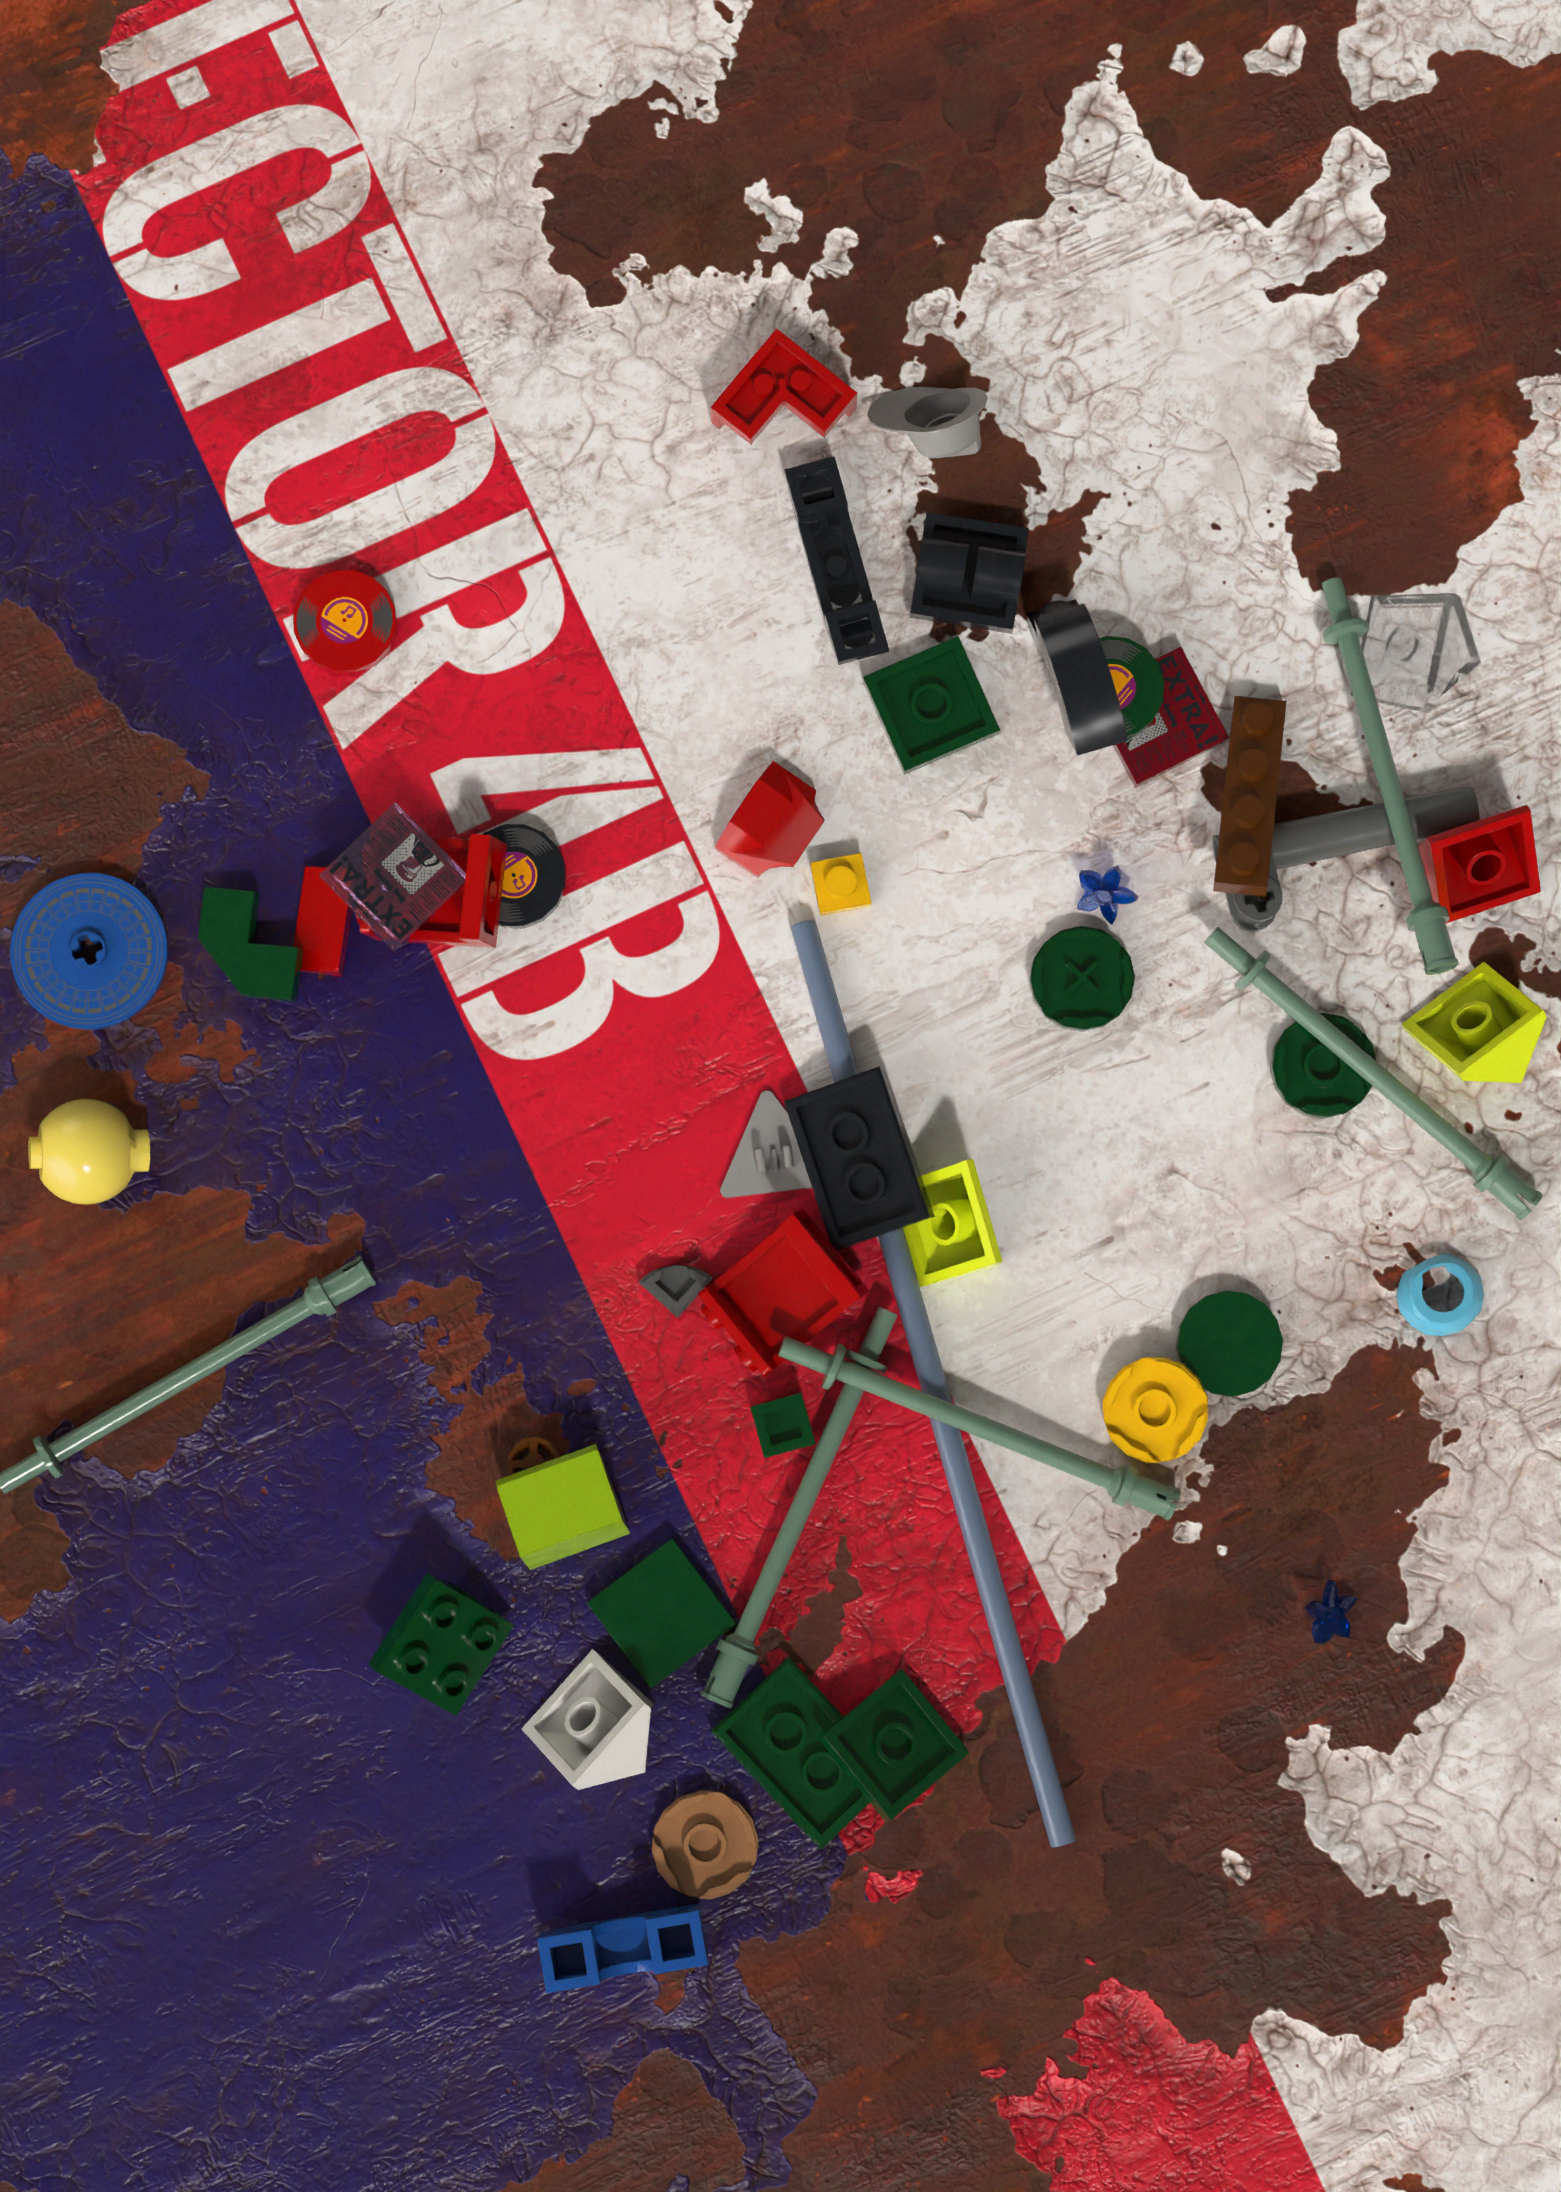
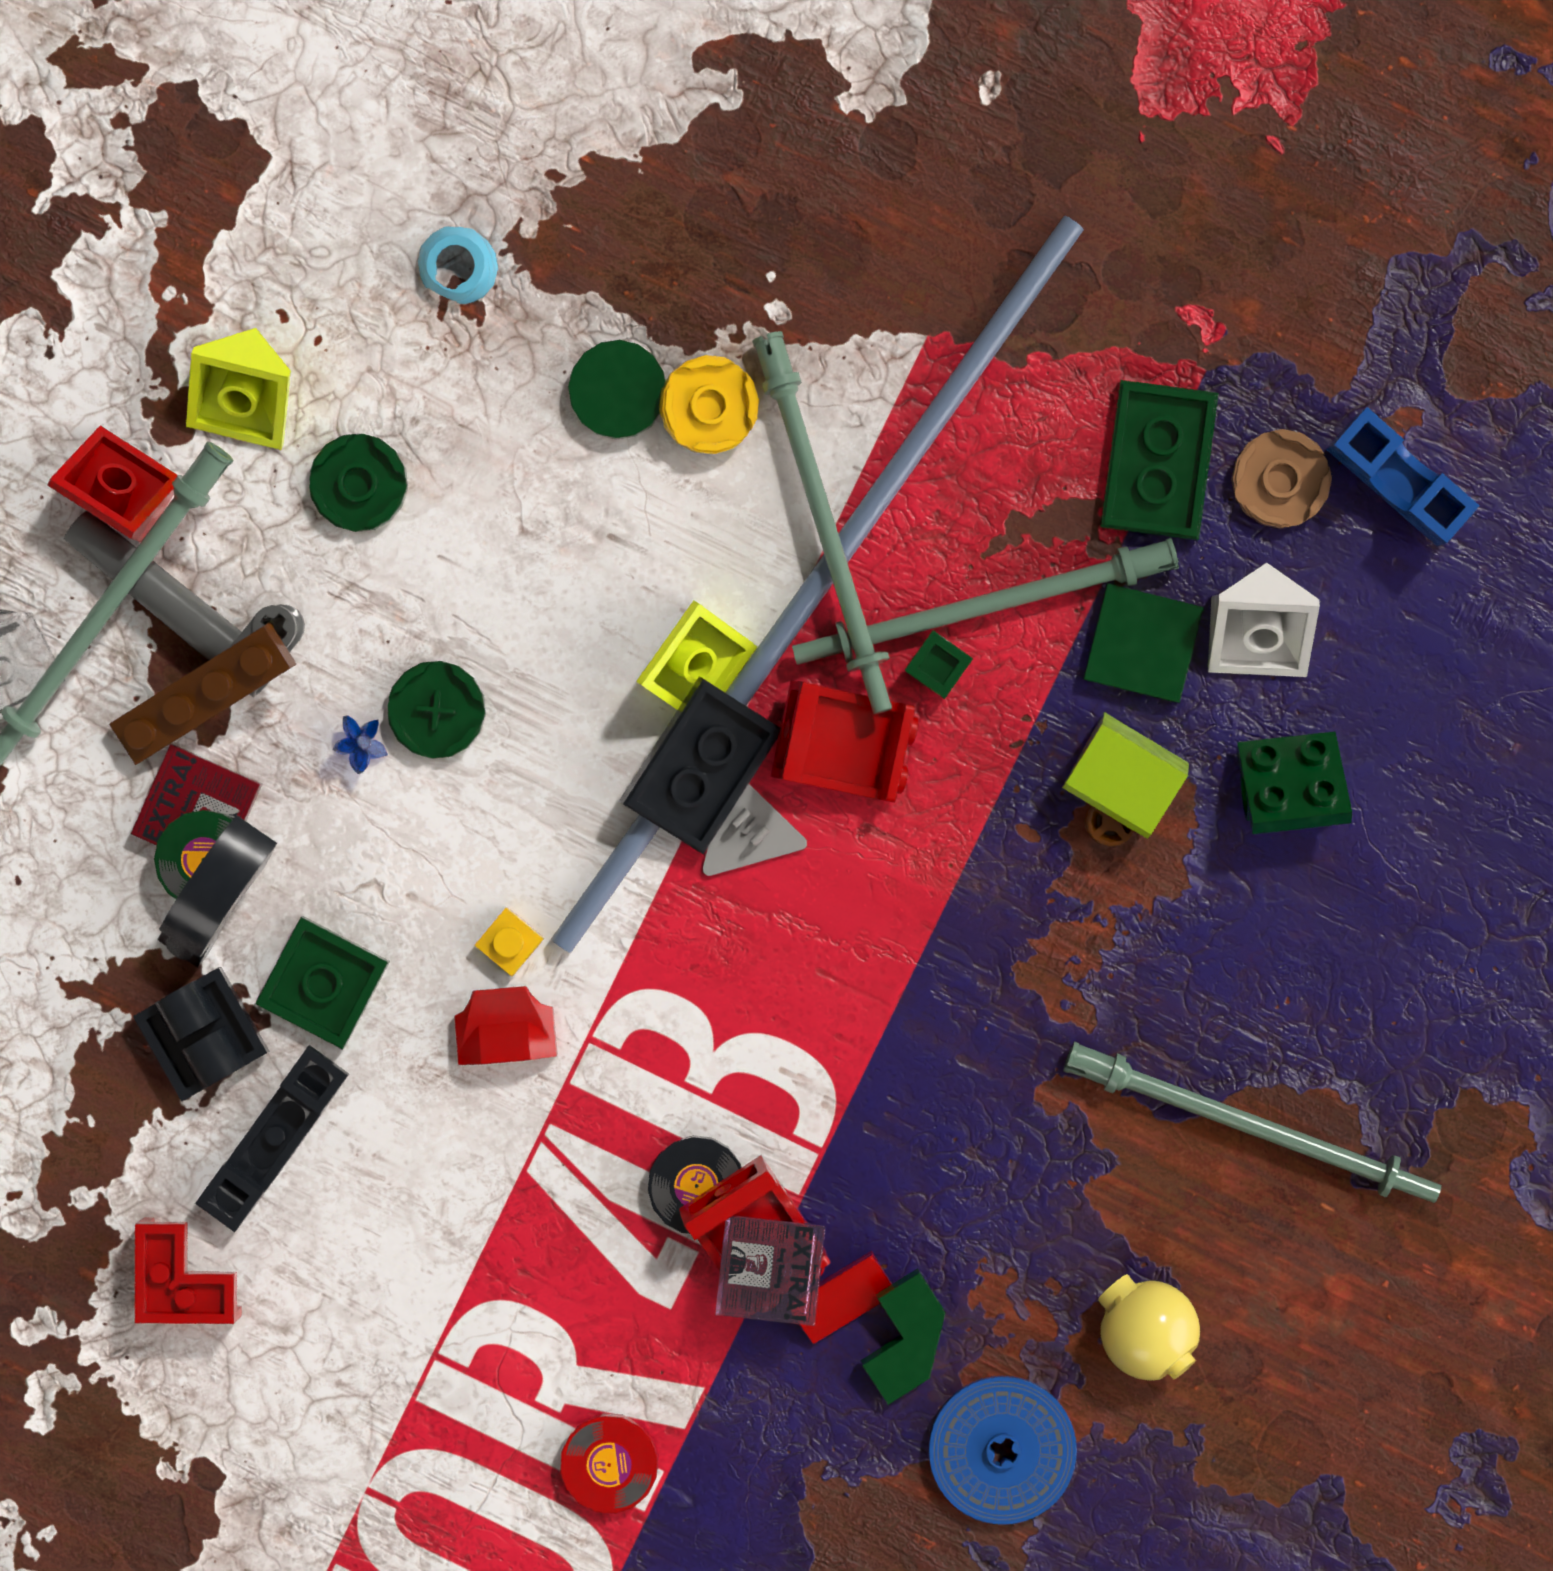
camera: 130 degrees left, 5 degrees up
dark grey tile [639,1265,713,1318] -> none
dark green tile [818,1669,970,1823] -> none
light grey piece [867,387,988,458] -> none
sand green bar [1204,927,1543,1220] -> none
clear blue plant [1305,1579,1357,1644] -> none

